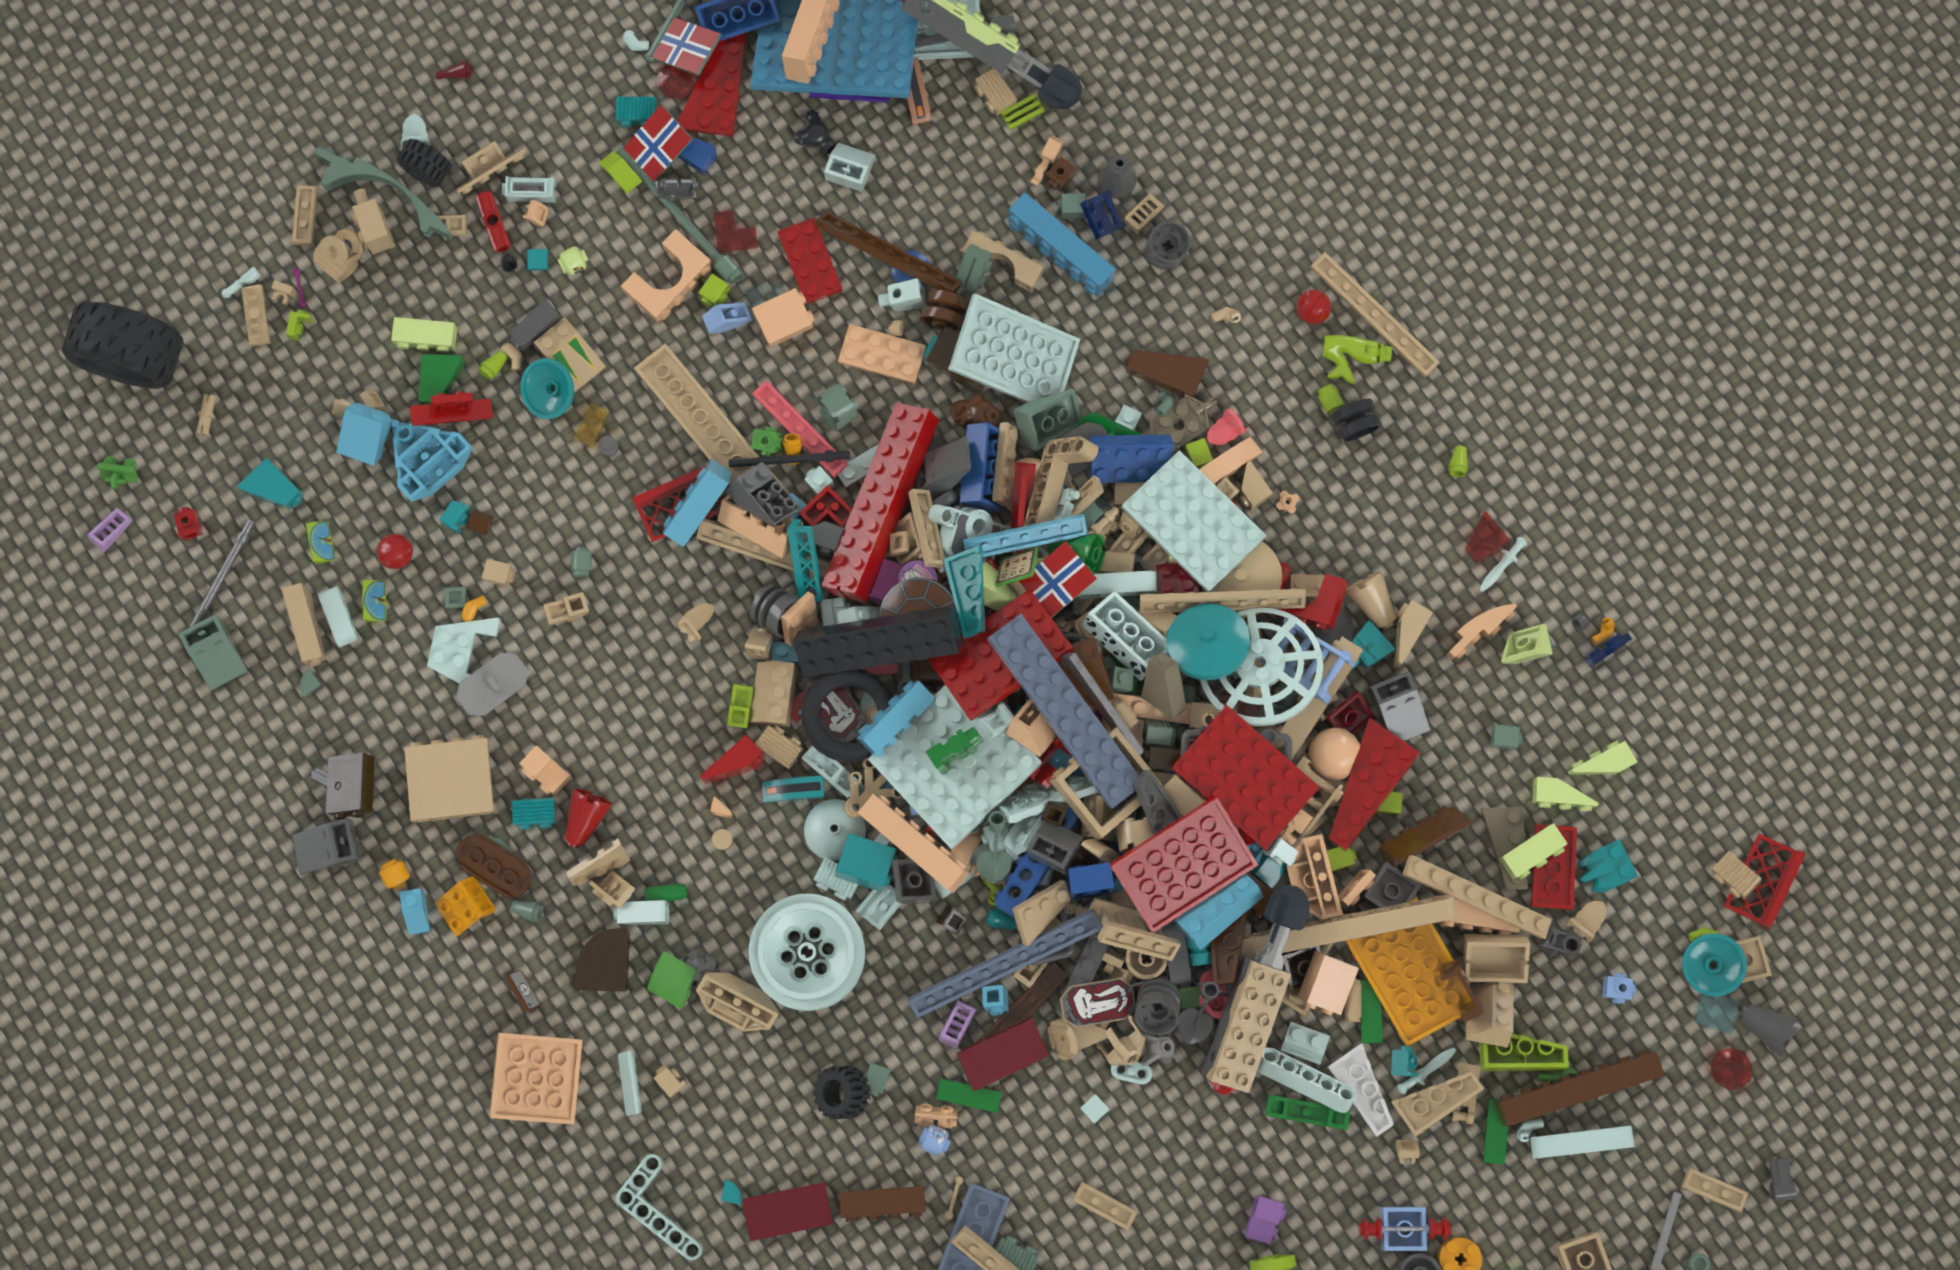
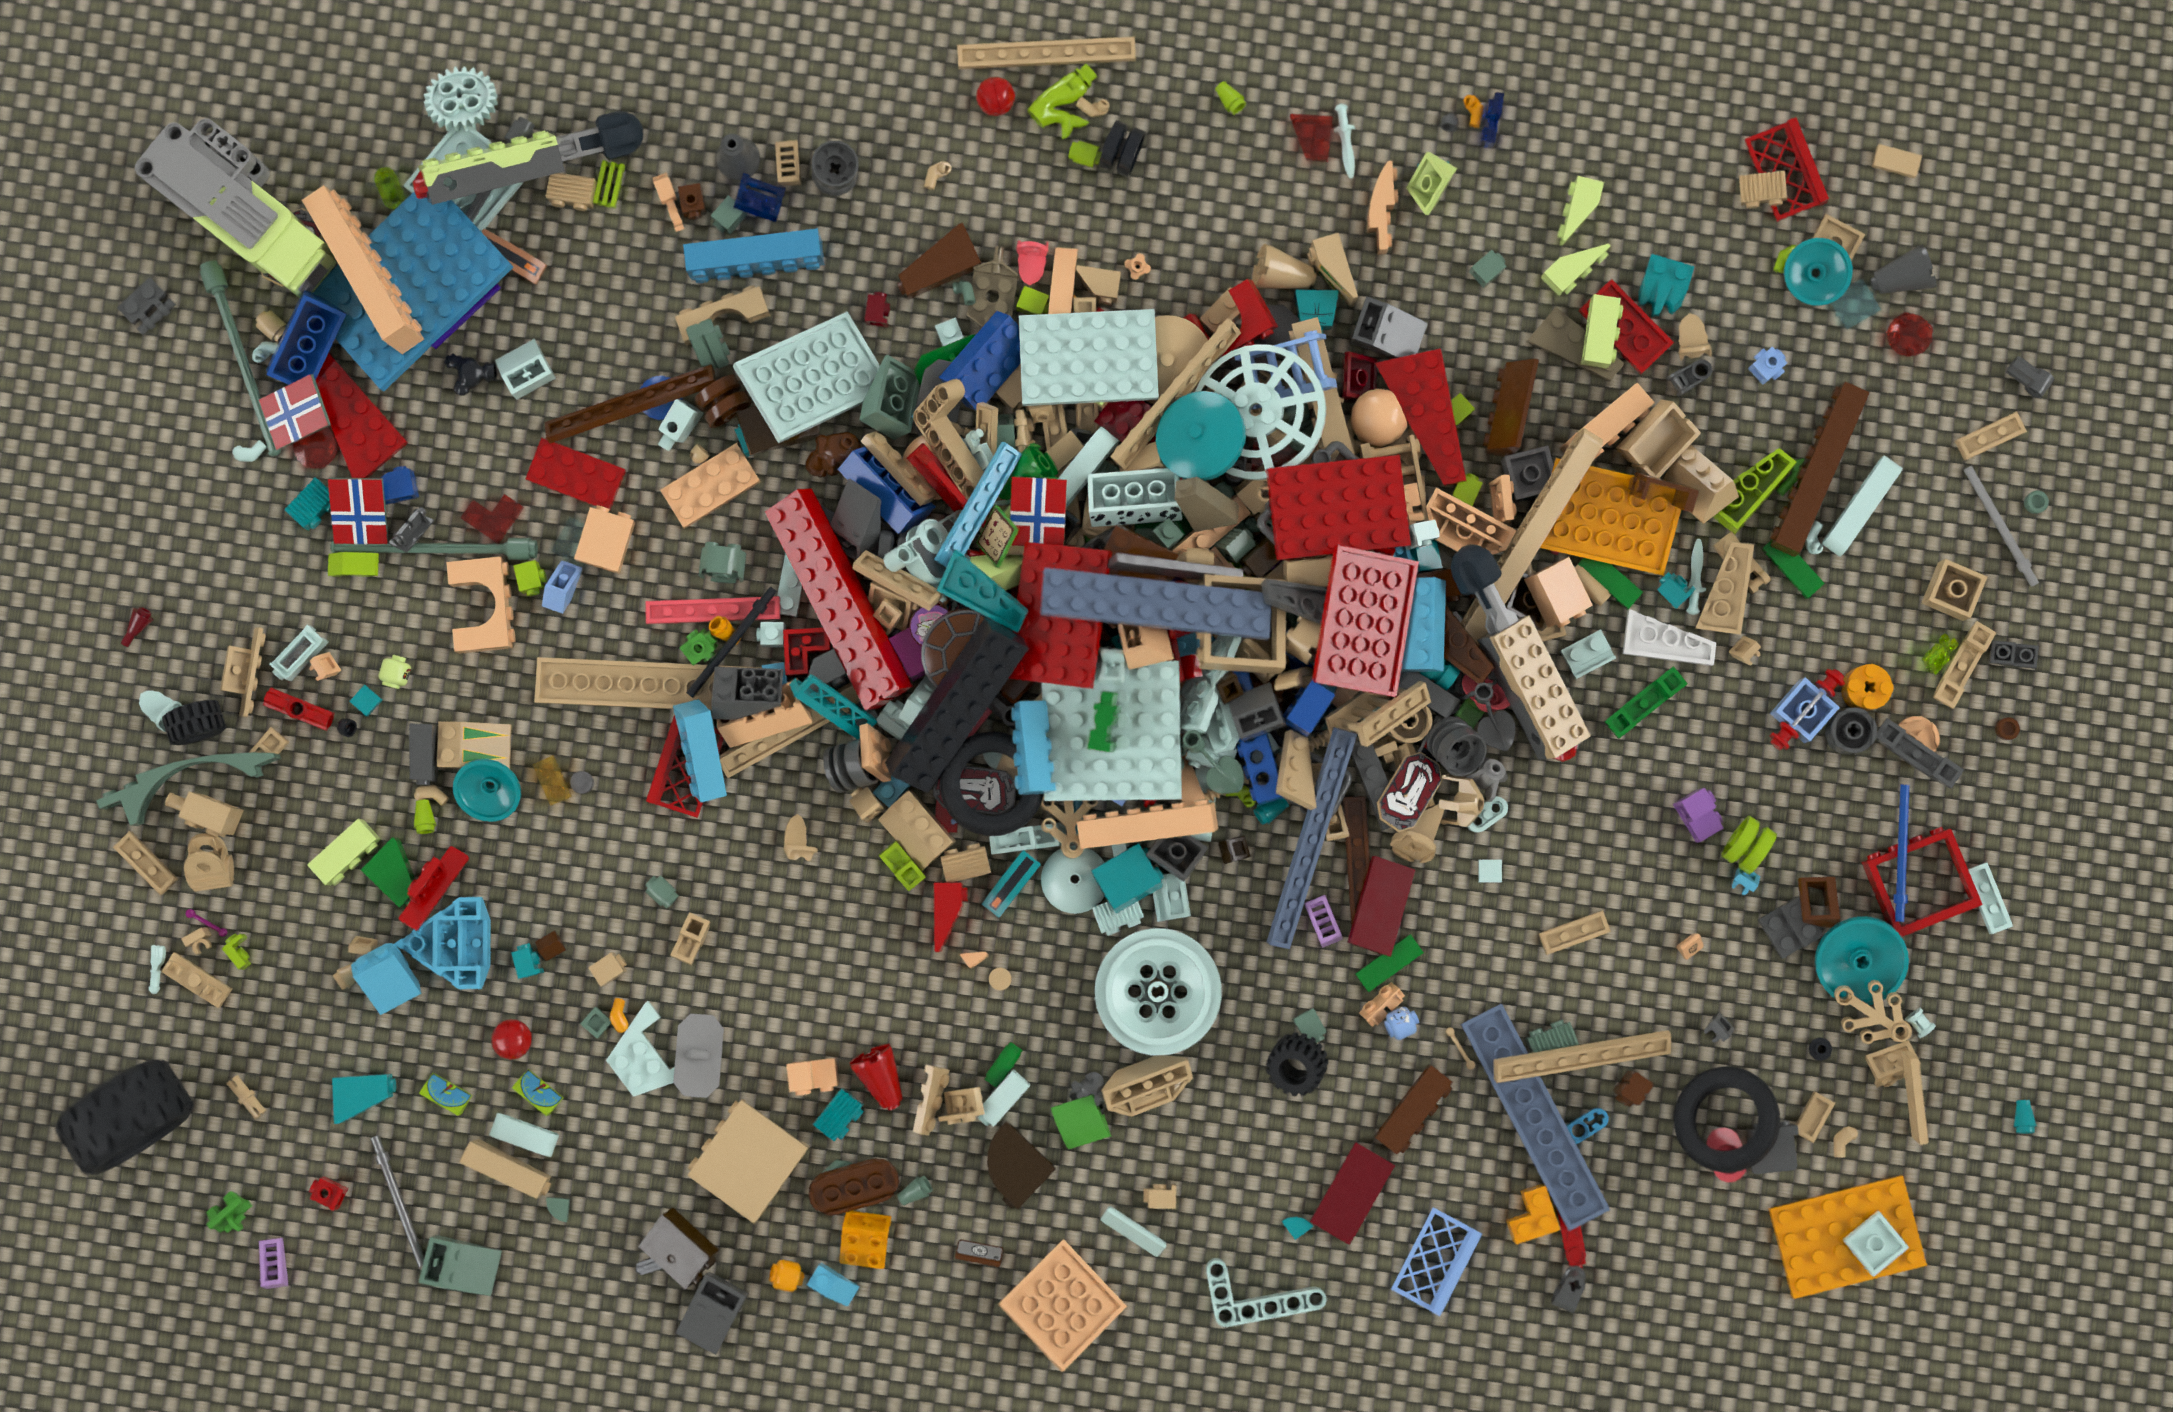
camera: 45 degrees left, 5 degrees up
medium azure brick [982,985,1009,1015] -> none
light aqua beam [1257,1048,1356,1113] -> none
tan plate [1402,855,1552,939] -> none
none -> dark red brick [865,292,891,328]
none -> tan arm [1075,97,1109,117]
none -> tan tile [1872,144,1922,179]

